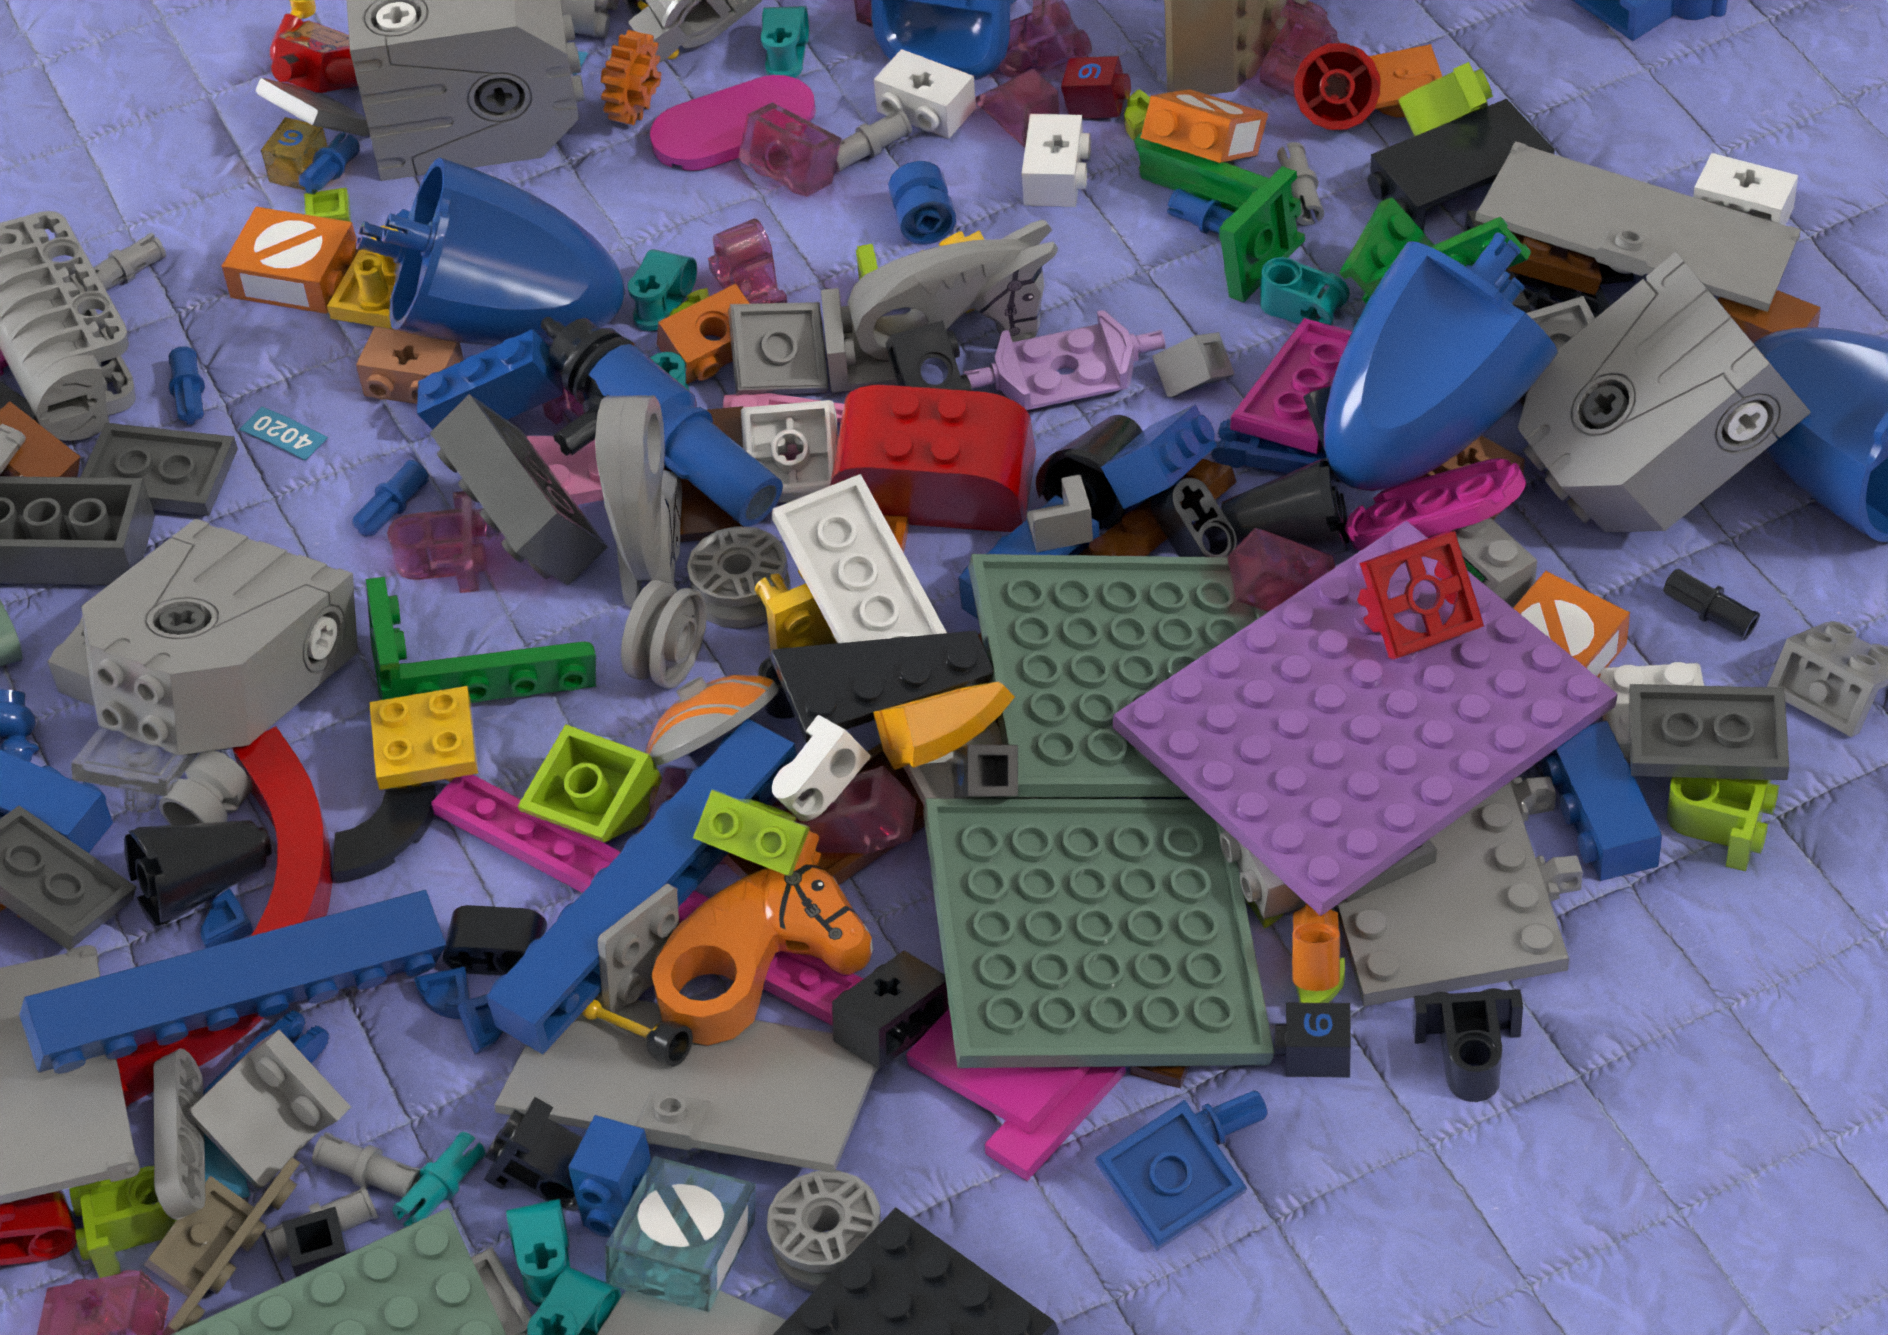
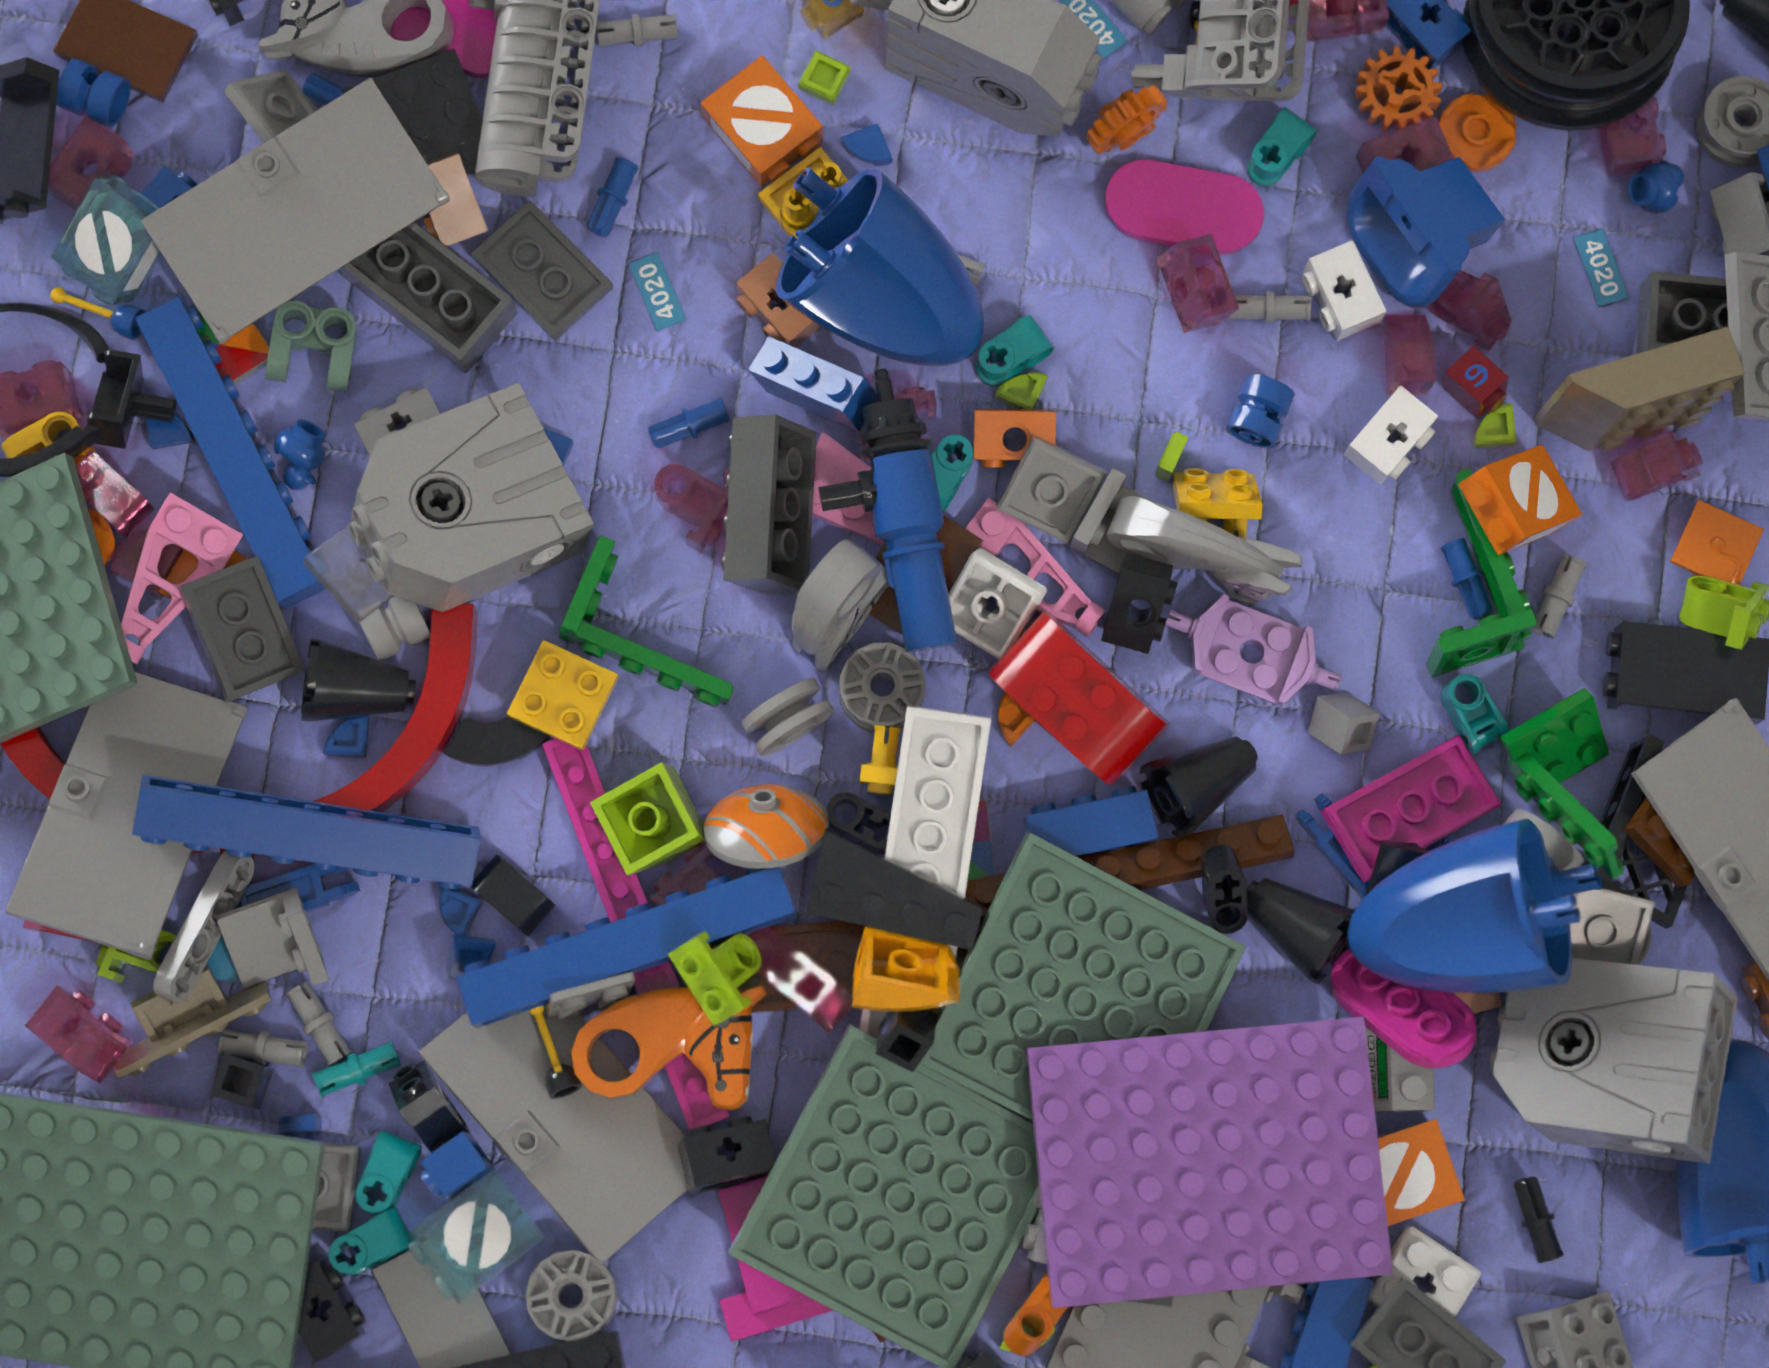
camera: 25 degrees right, 30 degrees up
blue axle [299,132,360,194] -> none
clear pink pin [708,218,787,304] -> none
white leg [772,715,871,821] -> none
light grey panel [1027,475,1093,552] -> none
blue brick [1101,404,1217,509] -> none
clear pink brick [1227,528,1335,612] -> none
red cylinder [1294,43,1381,130] -> none
red piece [1357,531,1484,659] -> none

